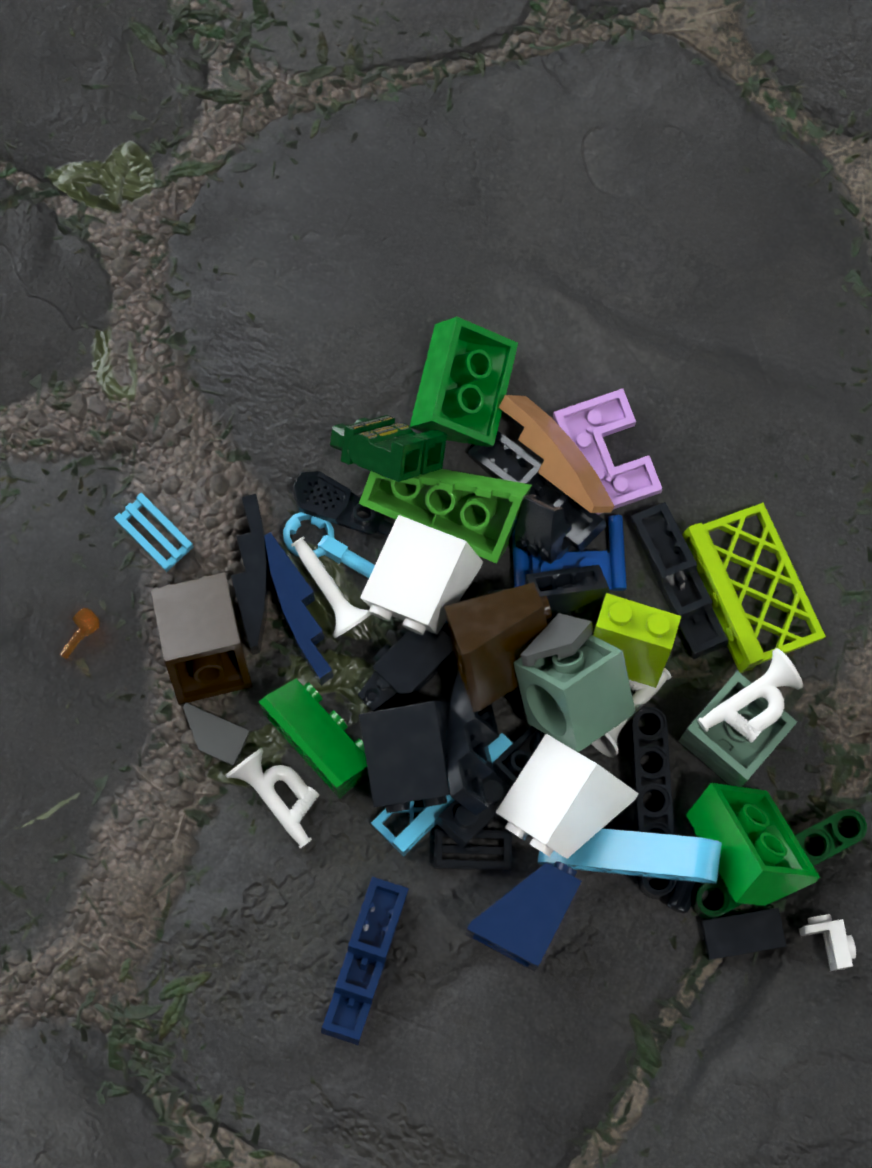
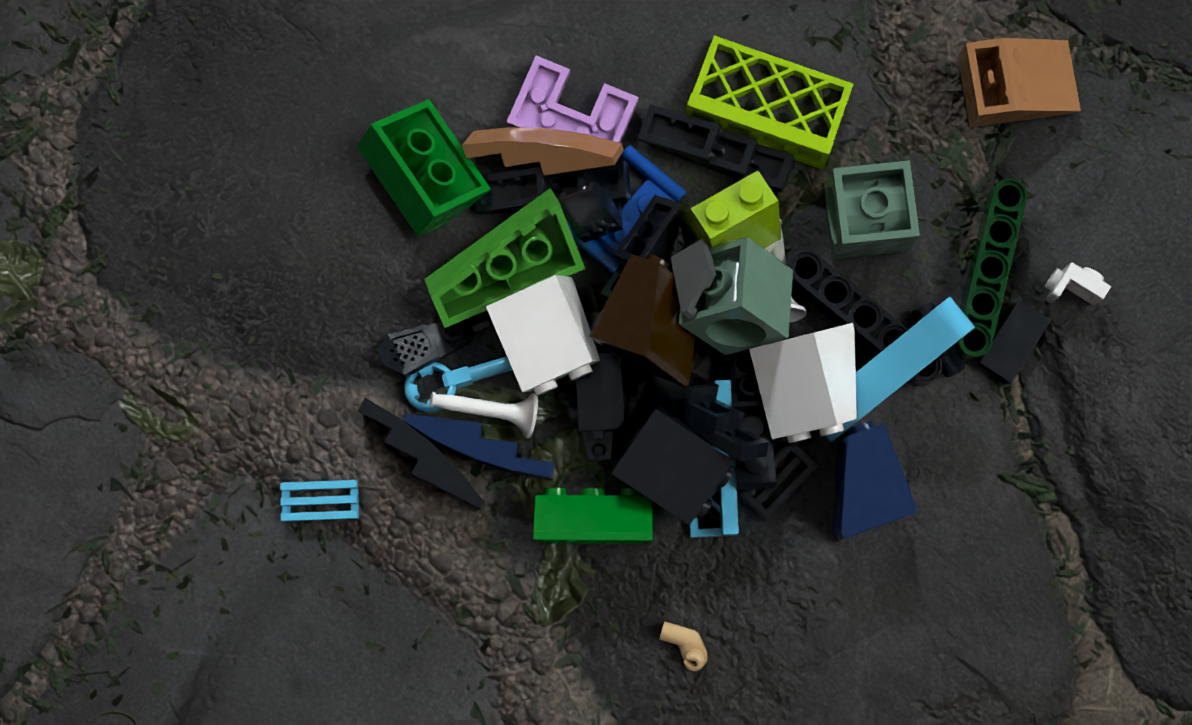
camera: 45 degrees left, 5 degrees up
clear orange hand [60,608,100,659] -> none
slope [151,572,253,705] -> none
dark grey tile [183,703,250,767] -> none
white piece [225,748,319,848] -> none
dark blue slope [321,877,409,1045] -> none
dark green hips [330,415,447,482] -> none
green slope [686,783,820,906] -> none
white piece [697,648,803,743] -> none
none -> tan arm [659,621,708,671]

